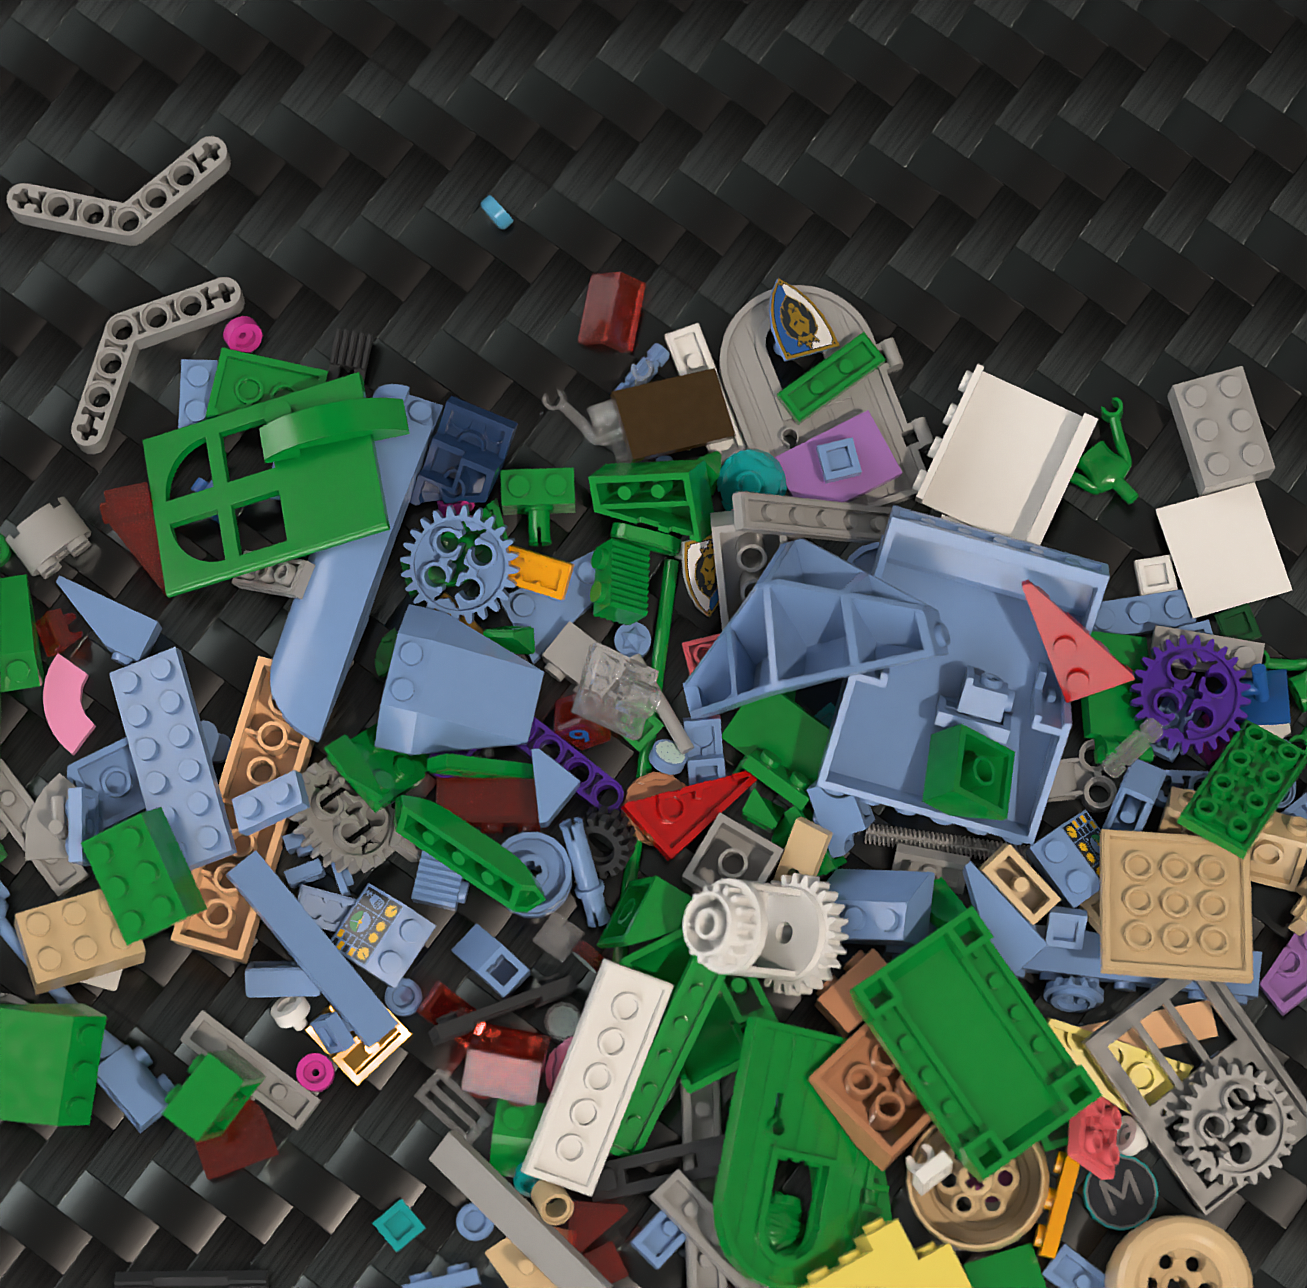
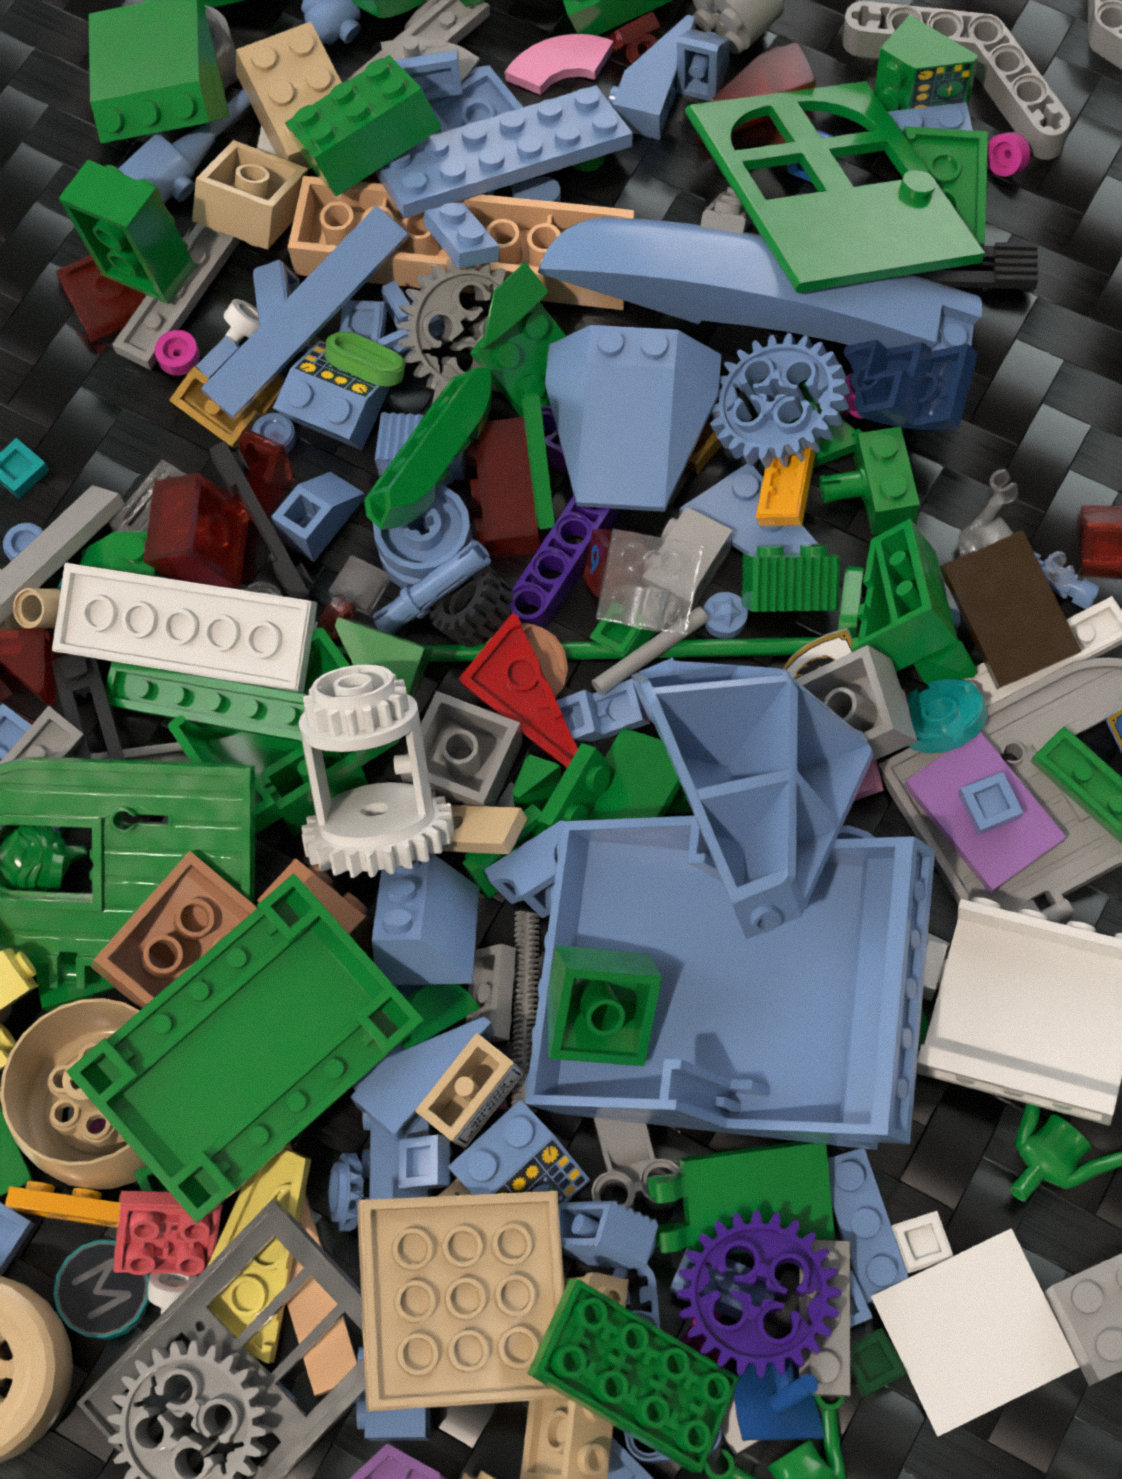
camera: 90 degrees right, 10 degrees down
green slope [259,398,410,463] -> none
green slope [483,626,535,654] -> none
medium blue slope [531,748,580,828] -> none
tile [649,739,688,775] -> none
light grey tile [732,491,892,544] -> none
white tile [906,1144,953,1196] -> none
medium blue plate [934,695,1011,743] -> none
medium blue brick [957,665,1016,722] -> none
wing [1021,579,1135,703] -> none
clear axle [1102,718,1163,778] -> none
none -> tan brick [192,140,308,250]
none -> bright green tile [325,332,405,386]
none -> medium blue slope [677,29,730,102]
none -> green slope [874,14,978,111]

